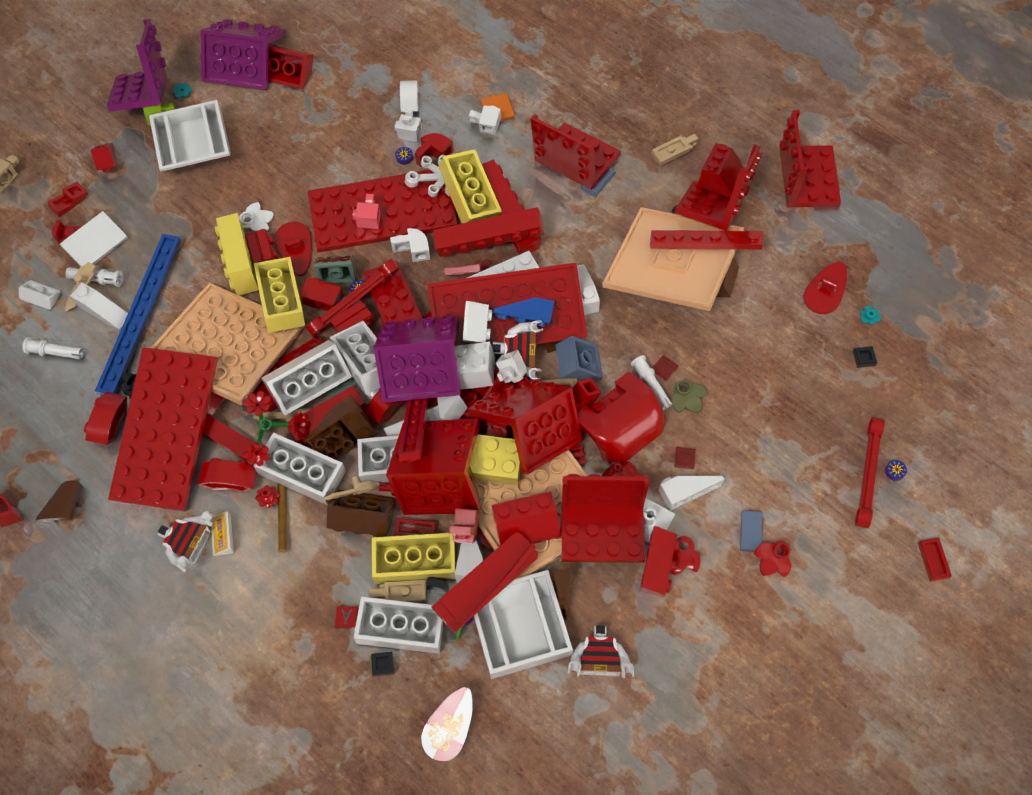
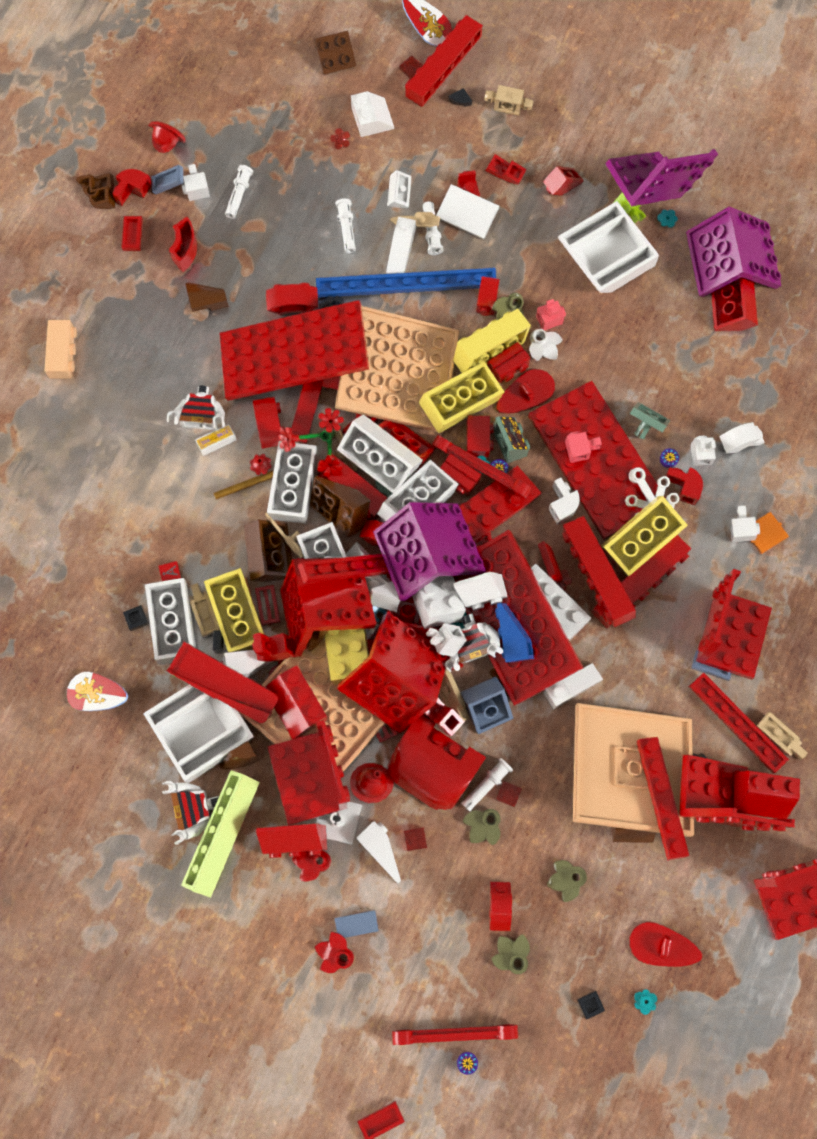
camera: 70 degrees right, 10 degrees up
none -> light nougat brick [45,320,77,379]
none -> yellowish green brick [181,770,260,898]
none -> red slope [476,276,500,316]
none -> red brick [489,881,512,931]
none -> olive plate [491,934,530,974]
none -> olive plate [492,292,524,320]
none -> coral brick [536,299,566,331]
none -> olive plate [547,860,587,902]
none -> sand green tile [630,402,670,439]
none -> red plate [688,672,789,774]

